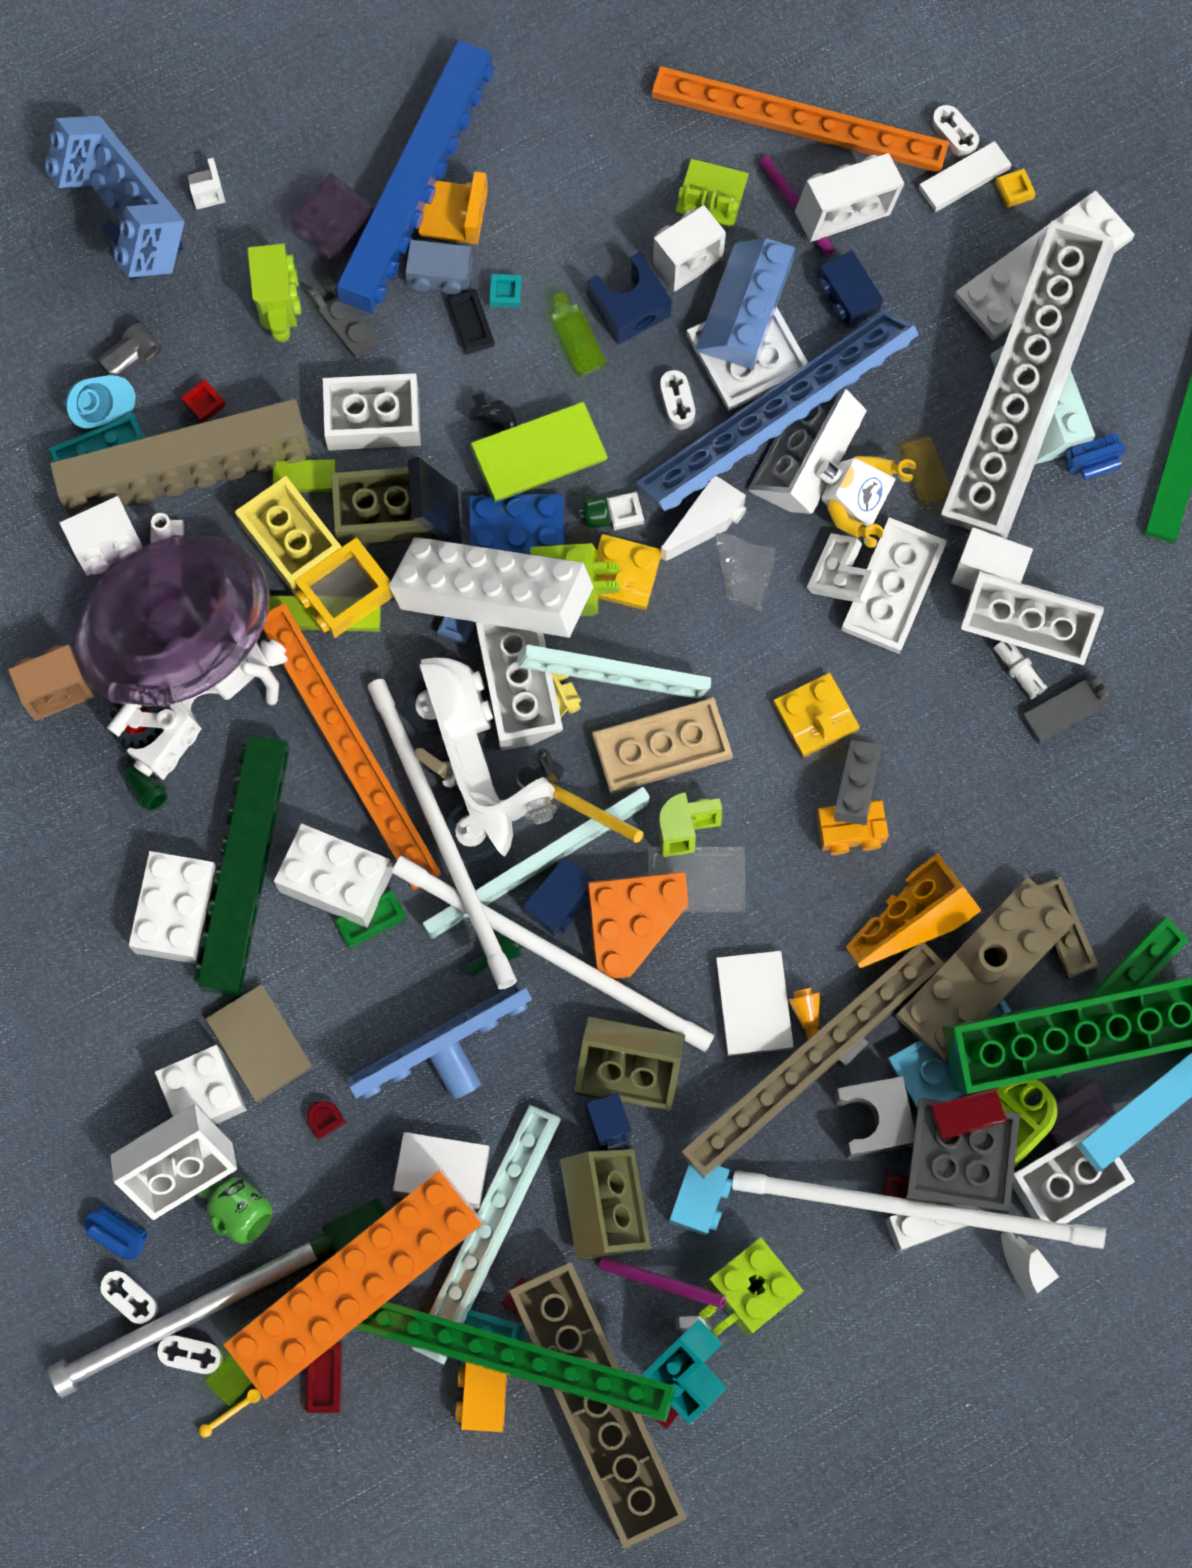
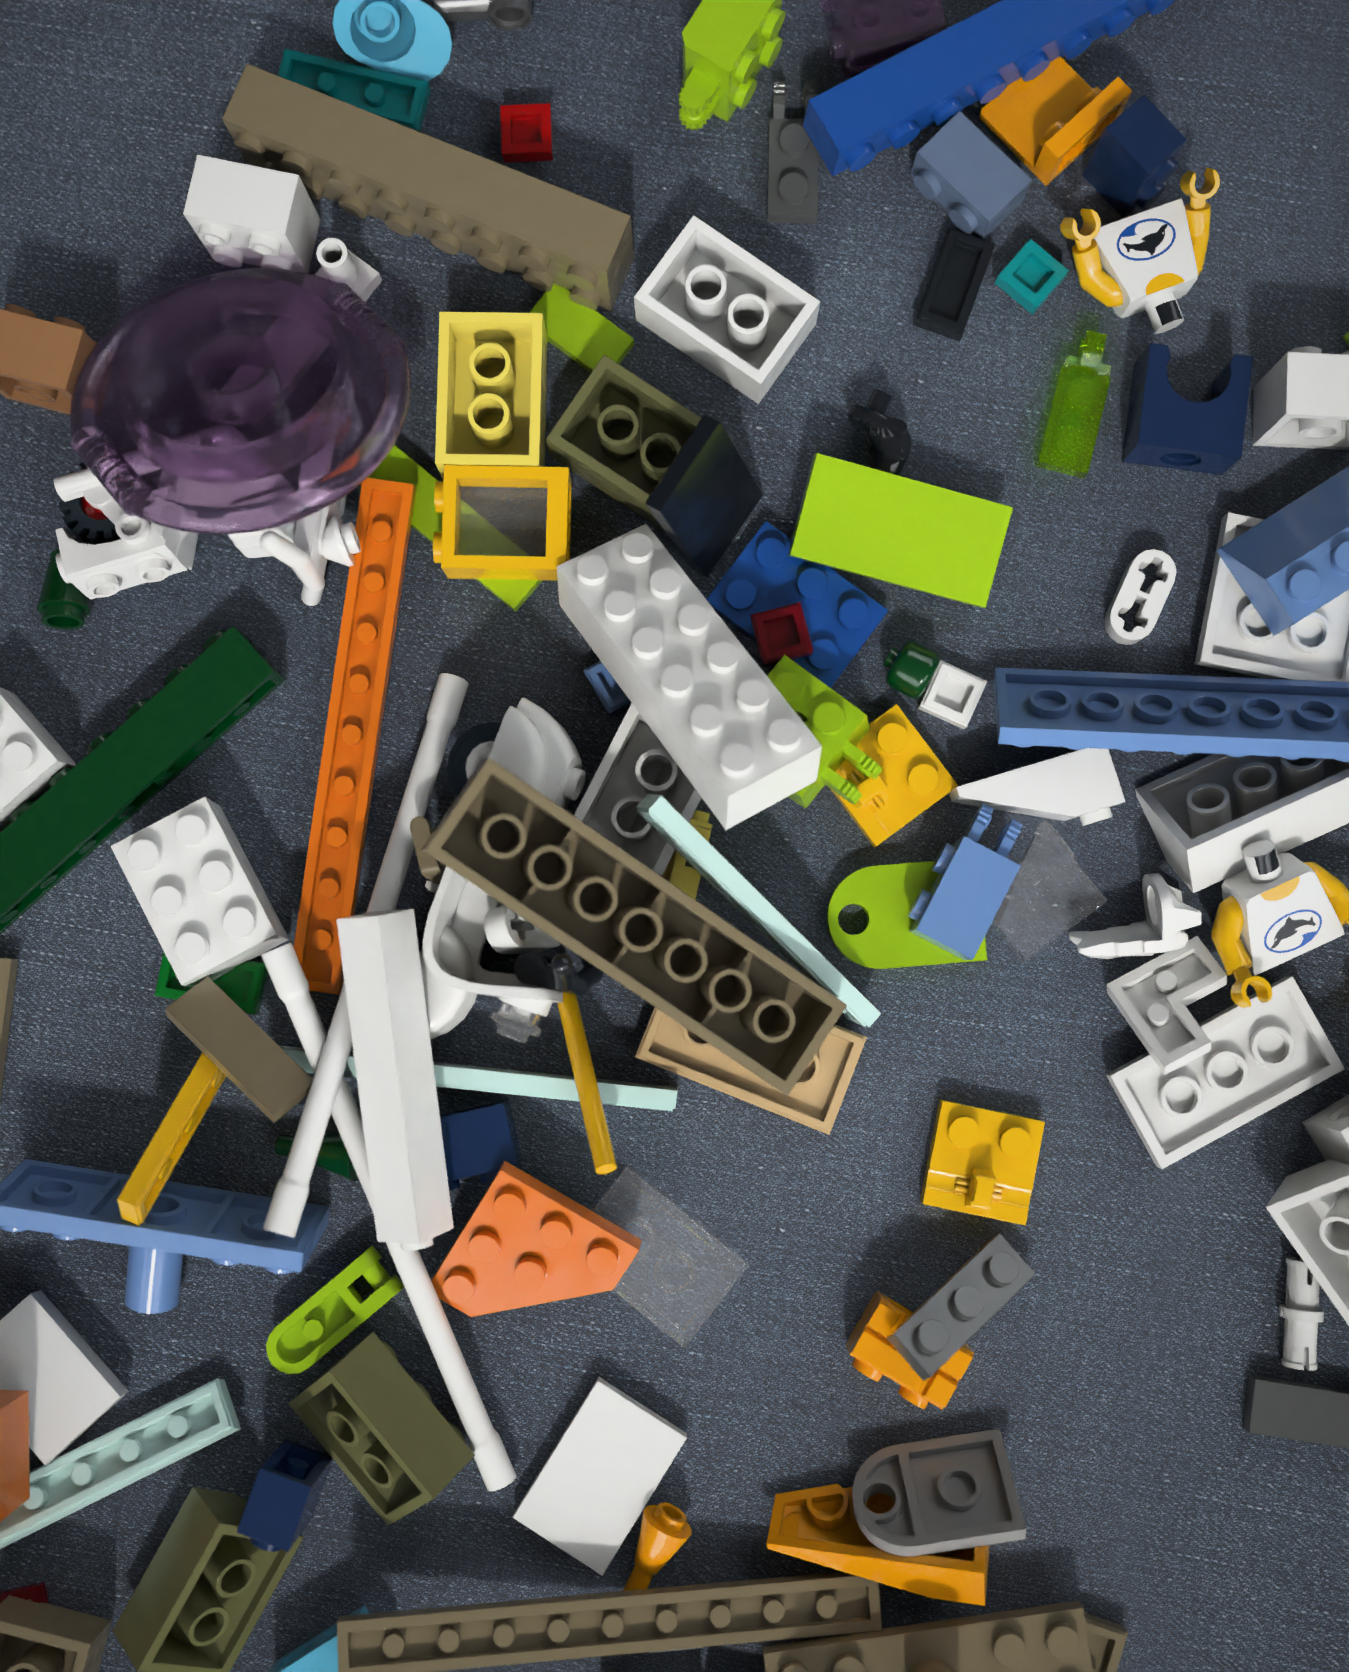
camera: 45 degrees right, 10 degrees up
clear smoke tile [566,526,597,549] -> none
lime brick [659,792,722,857] -> none
none -> yellow tile [117,1052,226,1226]
none -> dark tan tile [165,976,313,1123]
none -> lime plate [266,1245,404,1374]
none -> white brick [337,909,454,1251]
none -> dark tan brick [421,758,847,1096]
none -> white beam [484,905,561,954]
none -> dark red tile [750,602,813,667]
none -> lime tile [826,861,987,969]
none -> light grey tile [852,1429,1026,1557]
none -> medium blue hinge [908,803,1023,960]
none -> torso [1060,167,1220,334]
none -> white hair [1069,873,1201,959]
none -> dark blue brick [1082,95,1187,218]

